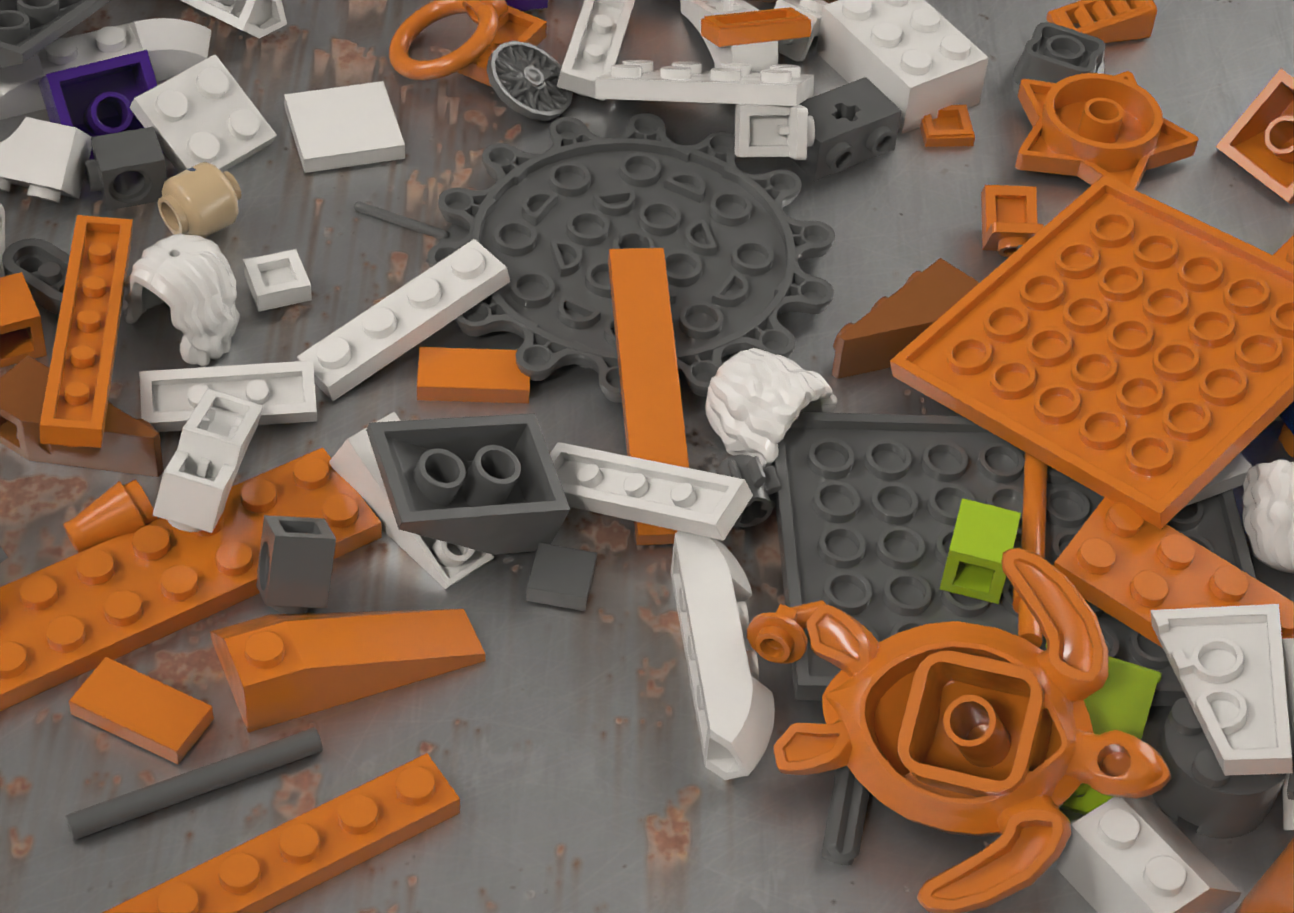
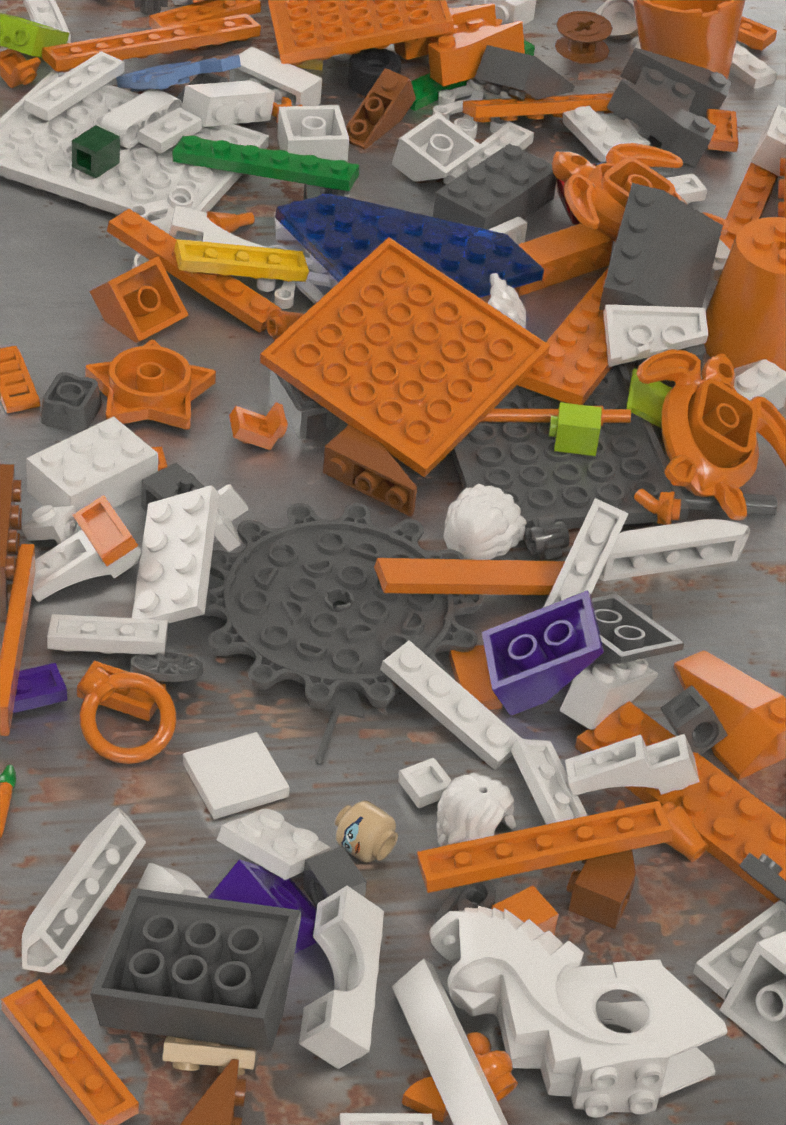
camera: 100 degrees left, 5 degrees down
none -> dark purple slope [482,590,604,716]

